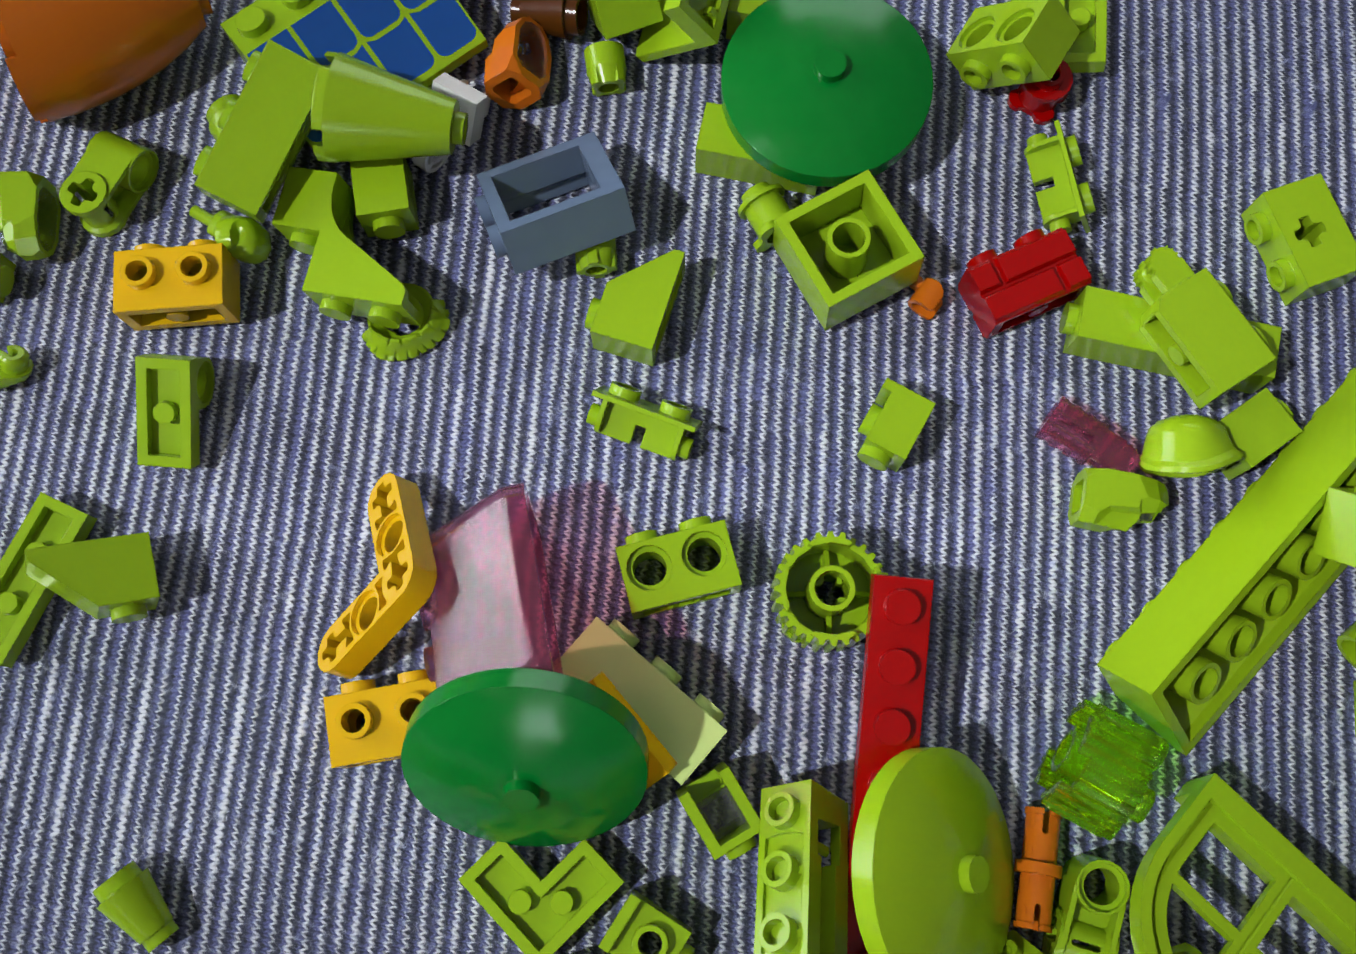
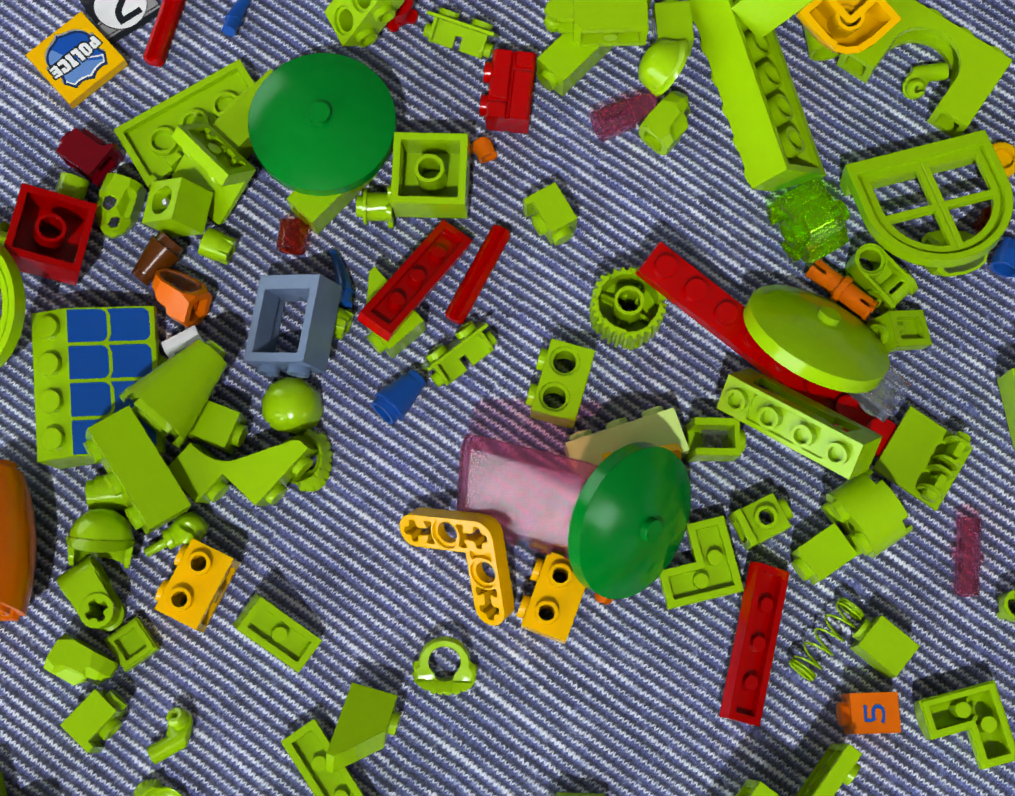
camera: 60 degrees left, 0 degrees up
none -> lime helmet [66,508,135,569]
none -> lime tile [104,617,161,672]
none -> lime hair [261,377,323,435]
none -> clear red hose [276,218,309,255]
none -> blue helmet [330,249,354,310]
none -> red plate [357,219,473,342]
none -> blue cone [371,369,426,424]
none -> lime piece [412,636,478,696]
none -> red axle [445,224,510,325]

